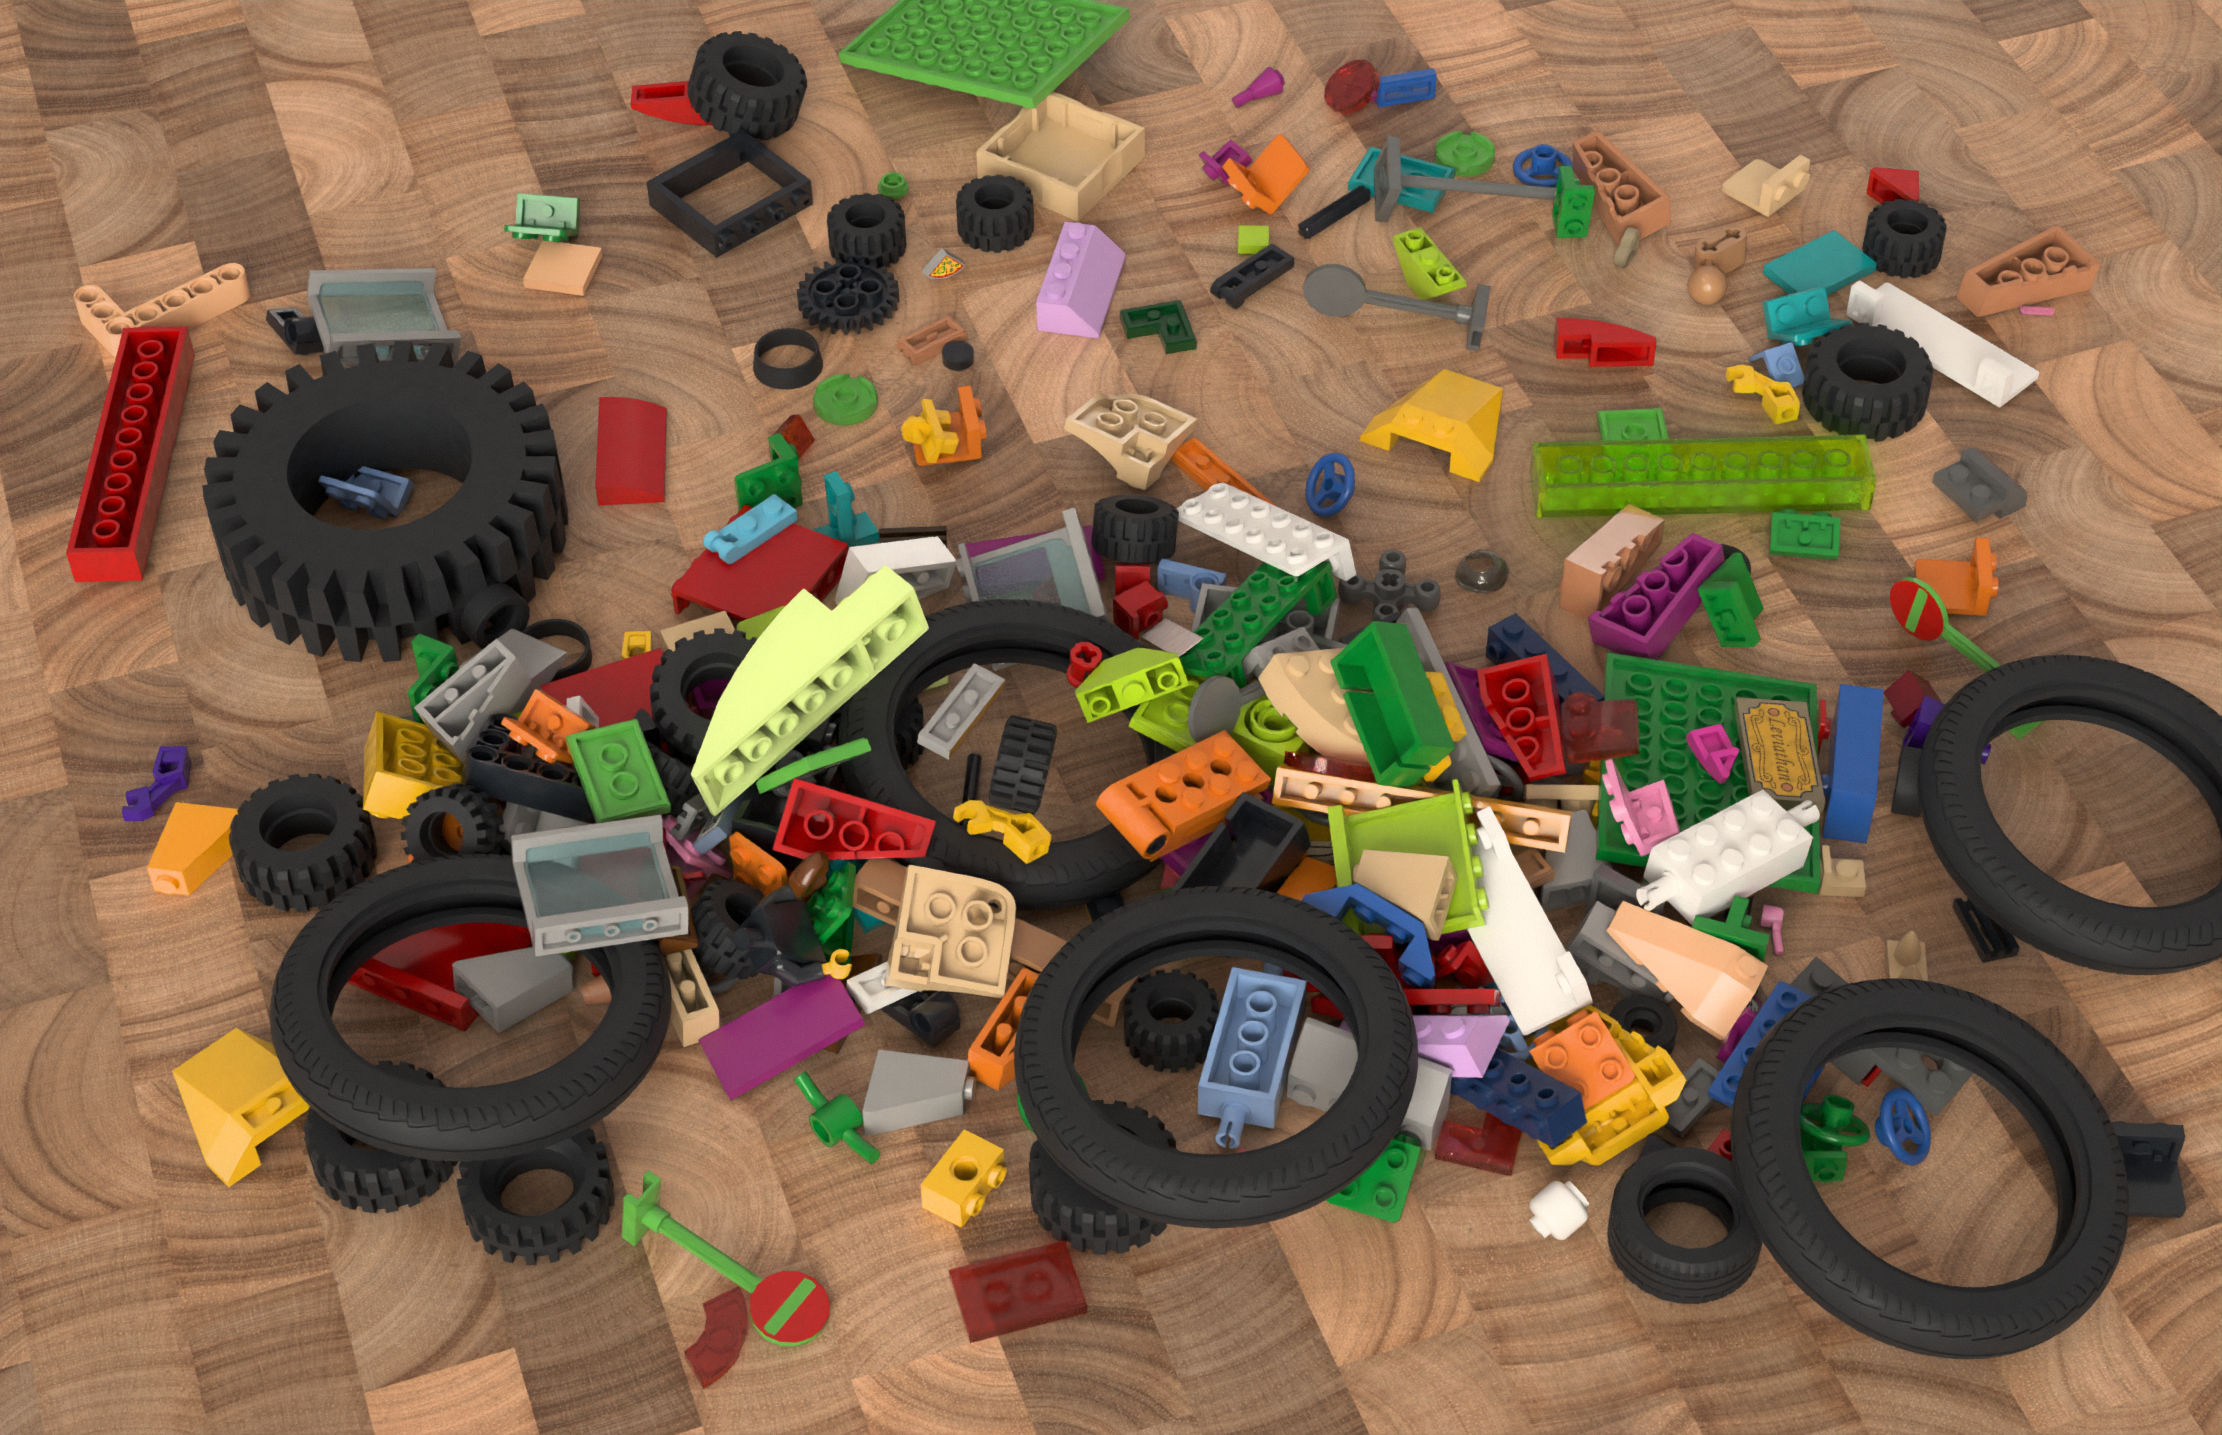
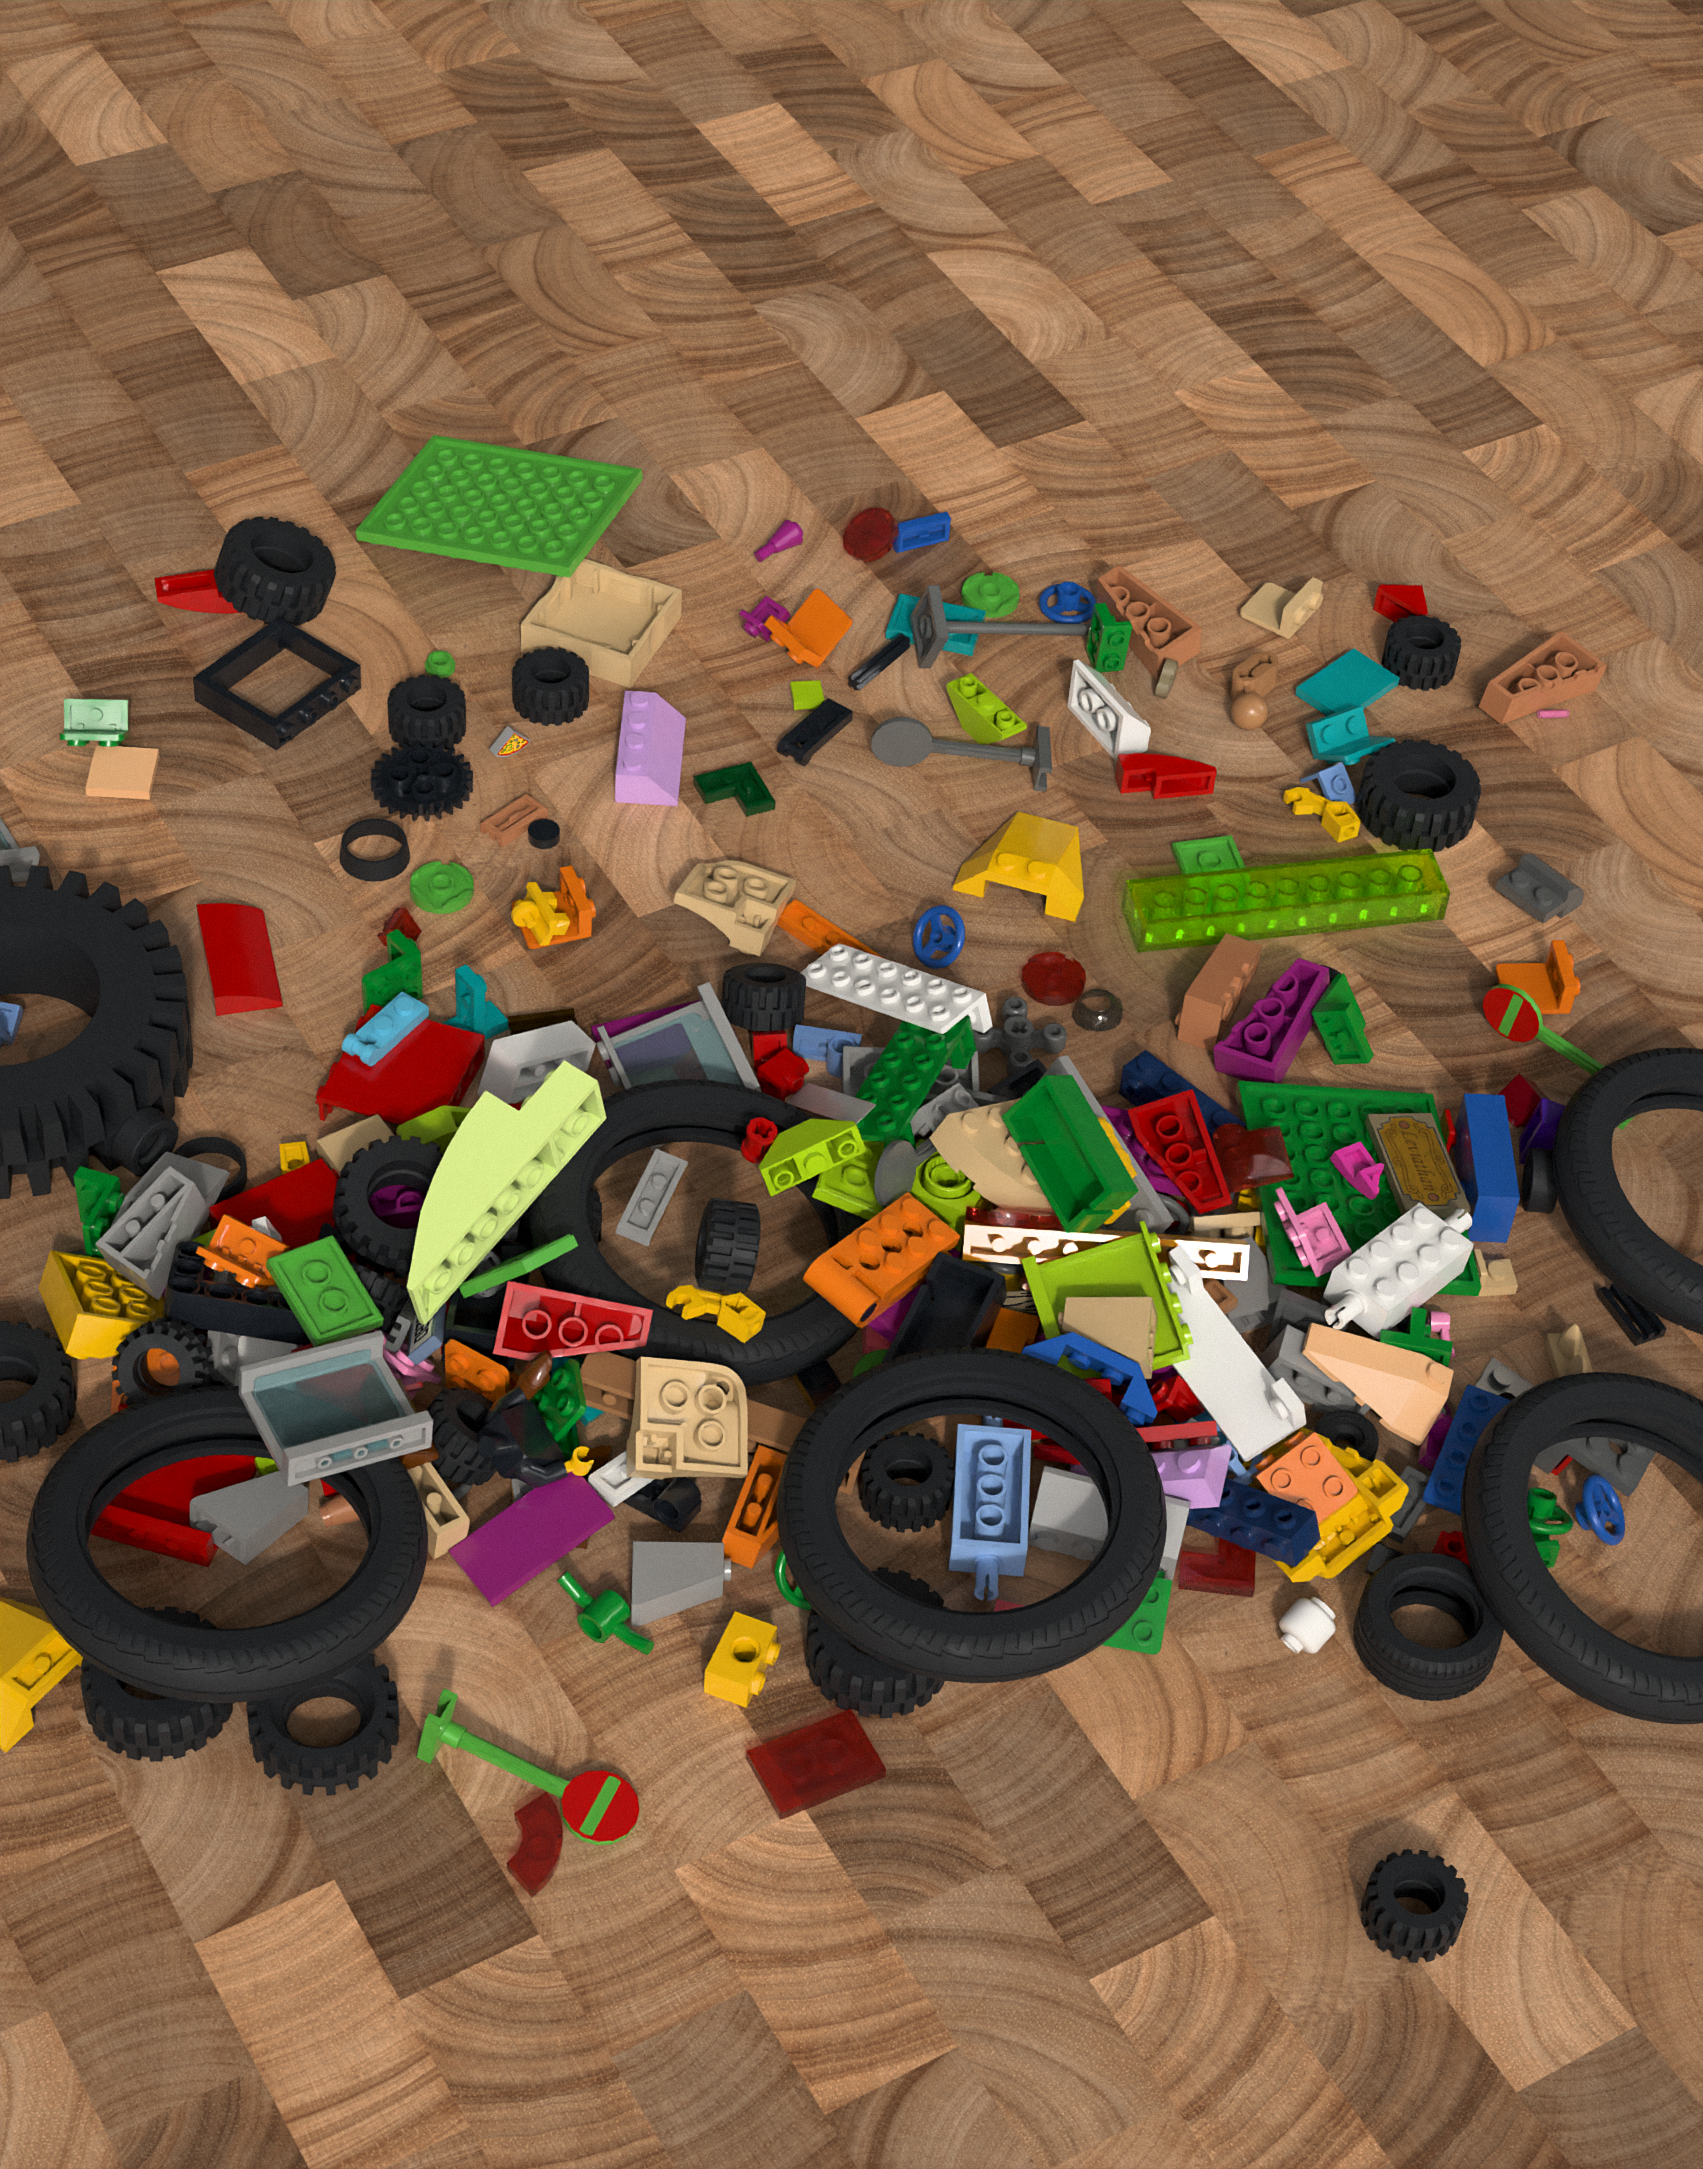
camera: 15 degrees left, 0 degrees up
black bar [959,753,982,828] -> none
green bracket [1769,509,1841,560] -> none
white bracket [1846,280,2039,408] -> none
none -> clear red tile [1021,952,1086,1006]
none -> white slope [1067,659,1151,762]

